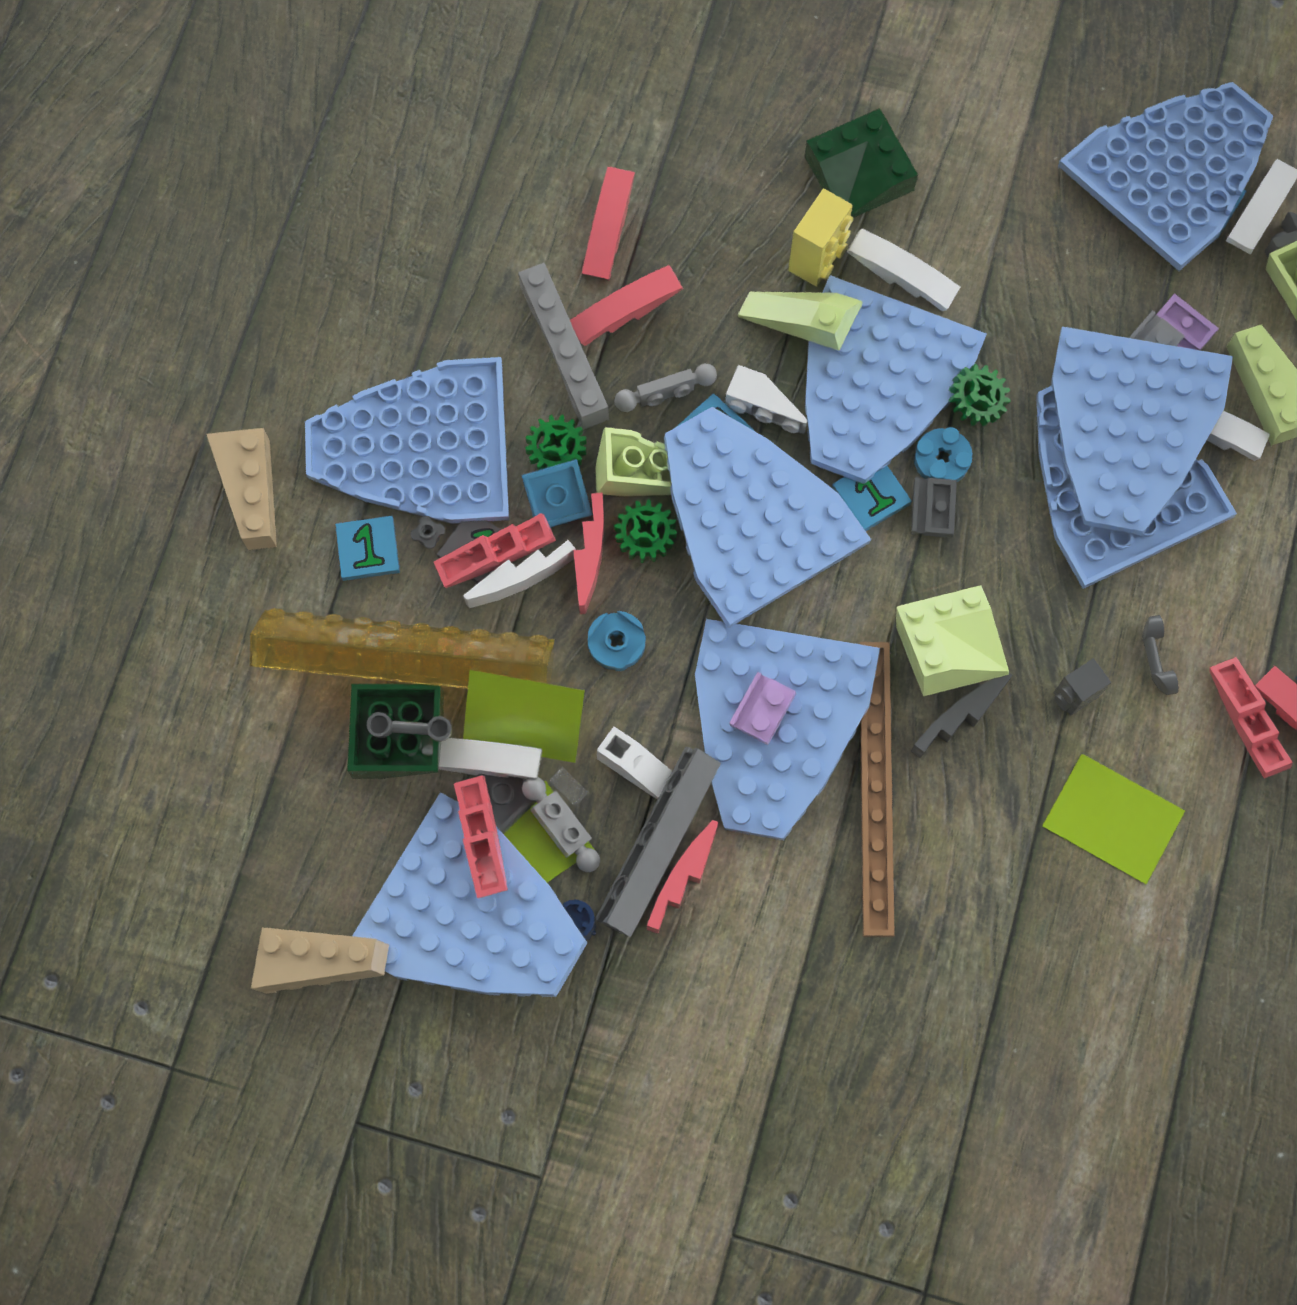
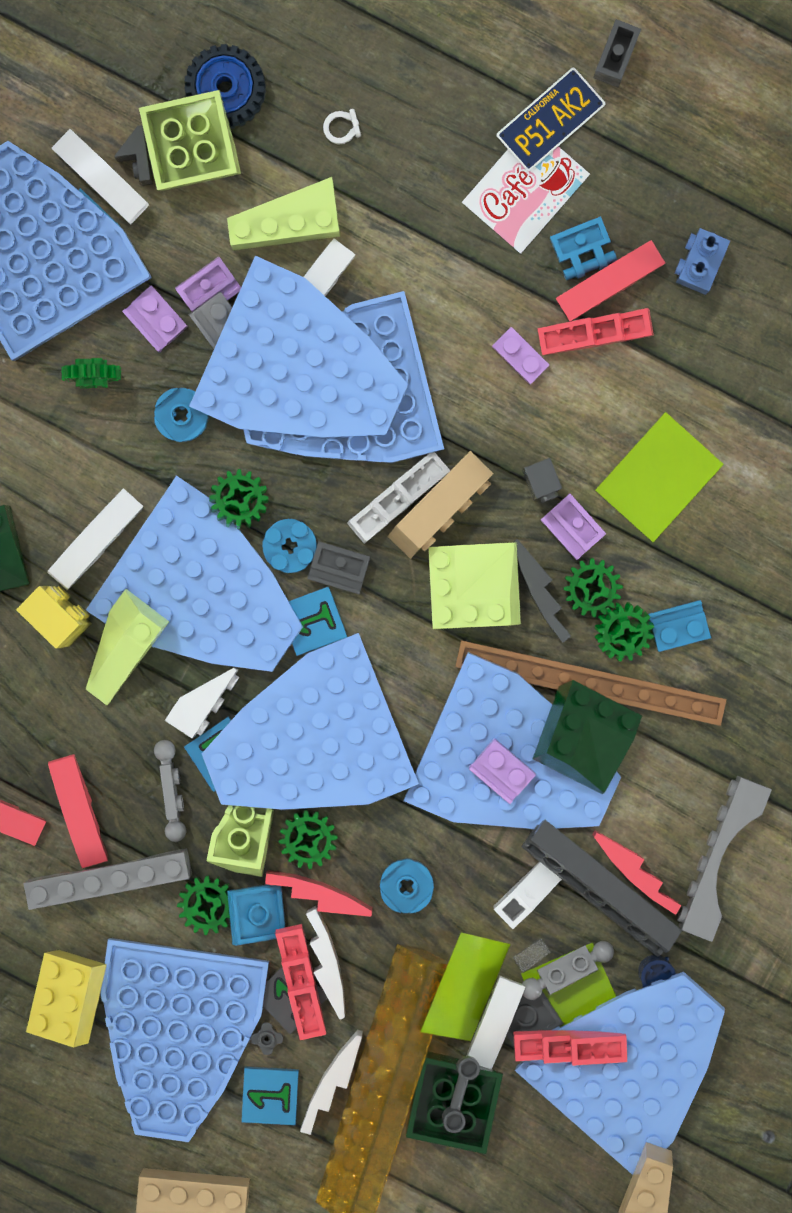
camera: 80 degrees left, 15 degrees up
dark grey bar [1142,615,1179,695] -> none
none -> light yellow brick [26,950,107,1048]
none -> green gear [61,358,121,389]
none -> lavender plate [122,285,188,353]
none -> dark azure plate [154,388,209,442]
none -> white slope [300,1030,363,1135]
none -> white slope [347,452,450,544]
none -> tan wedge [387,451,494,559]
none -> lavender plate [492,327,549,385]
none -> dark green slope [533,680,642,794]
none -> lavender plate [541,494,606,560]
none -> green gear [563,558,623,617]
none -> green gear [594,602,654,662]
none -> dark azure plate [648,600,711,652]
none -> light grey arch [677,775,772,942]

